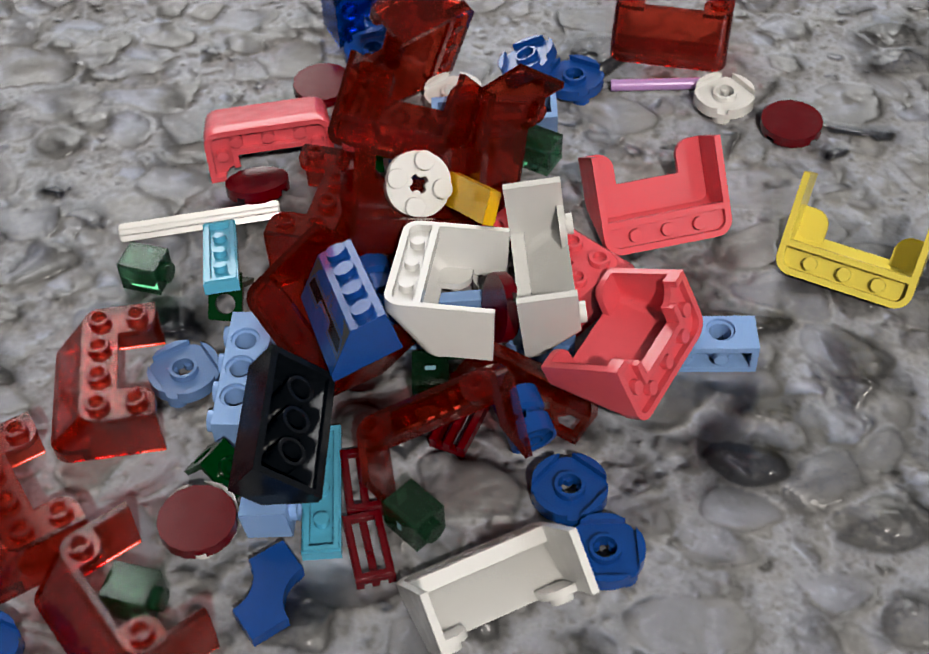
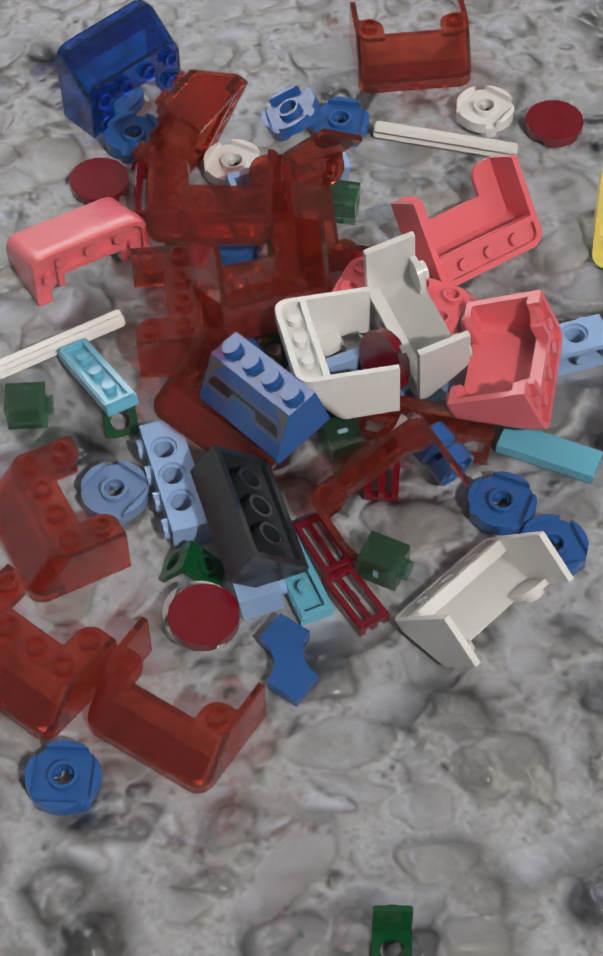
camera: 20 degrees left, 5 degrees up
clear green brick [98,560,169,626] -> none
dark red tile [225,166,290,205] -> none
white plate [383,150,453,217] -> none
yellow tile [445,171,502,227] -> none
lavender bar [610,77,700,91] -> none
none -> white axle [373,120,518,157]
none -> medium azure tile [496,426,603,484]

